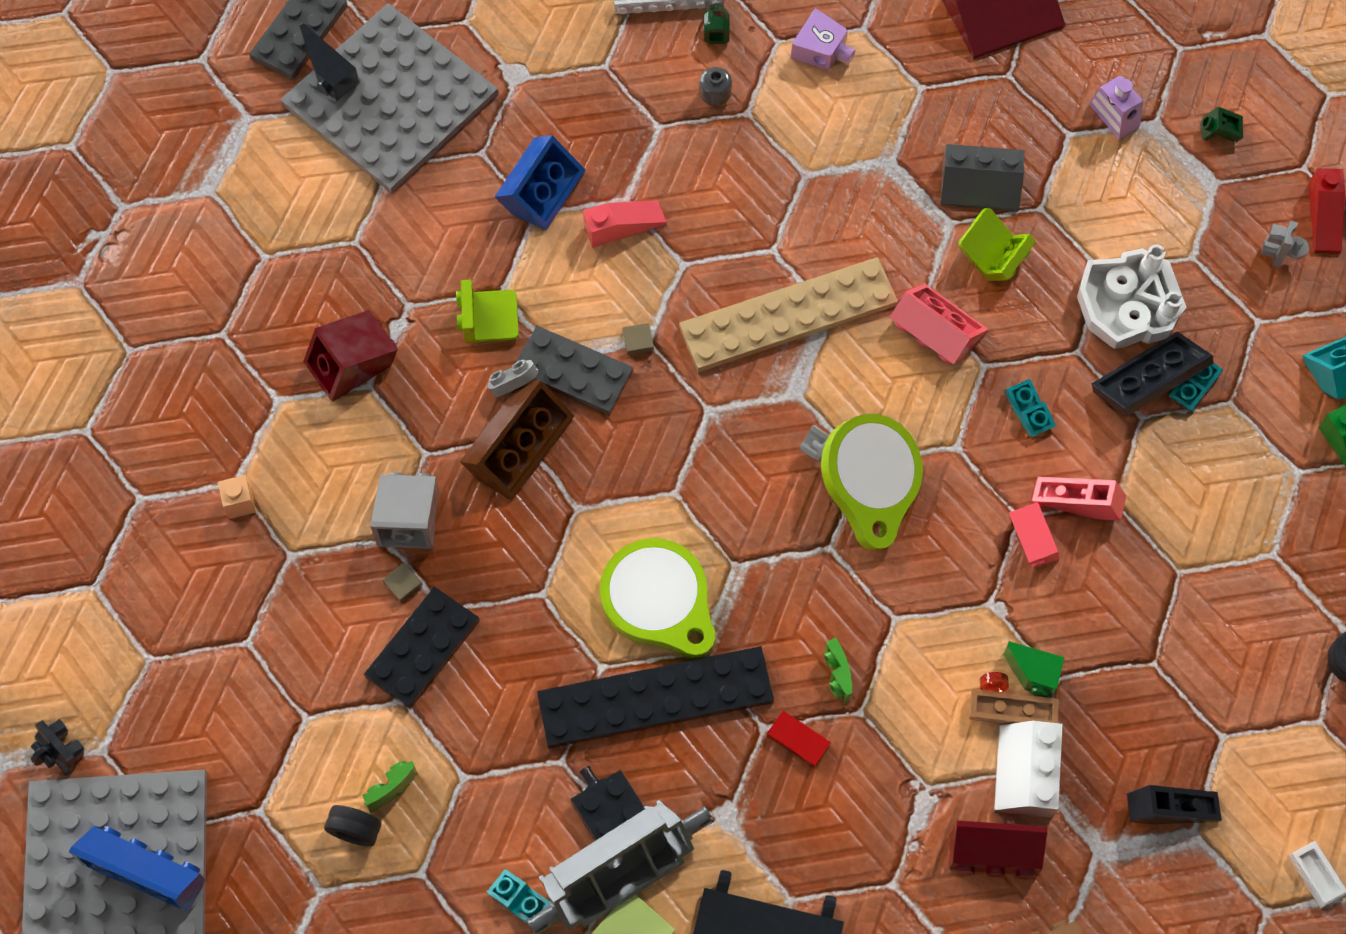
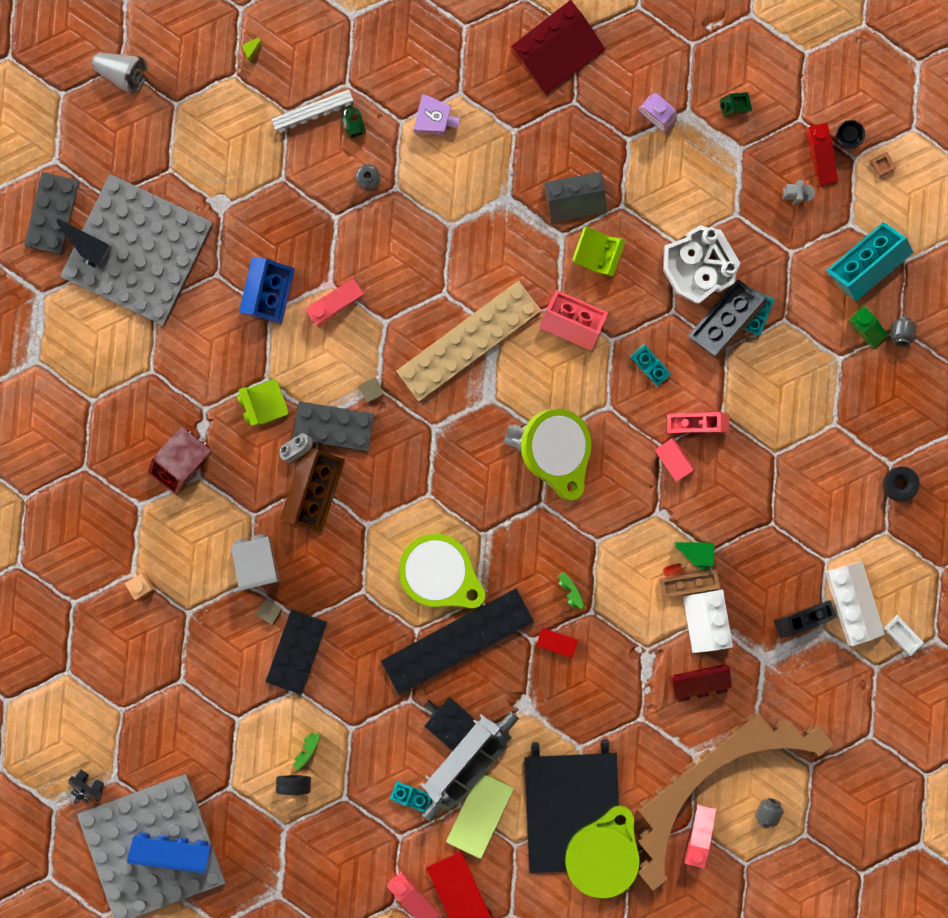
camera: 15 degrees left, 20 degrees up
none -> white slope [825,561,885,646]

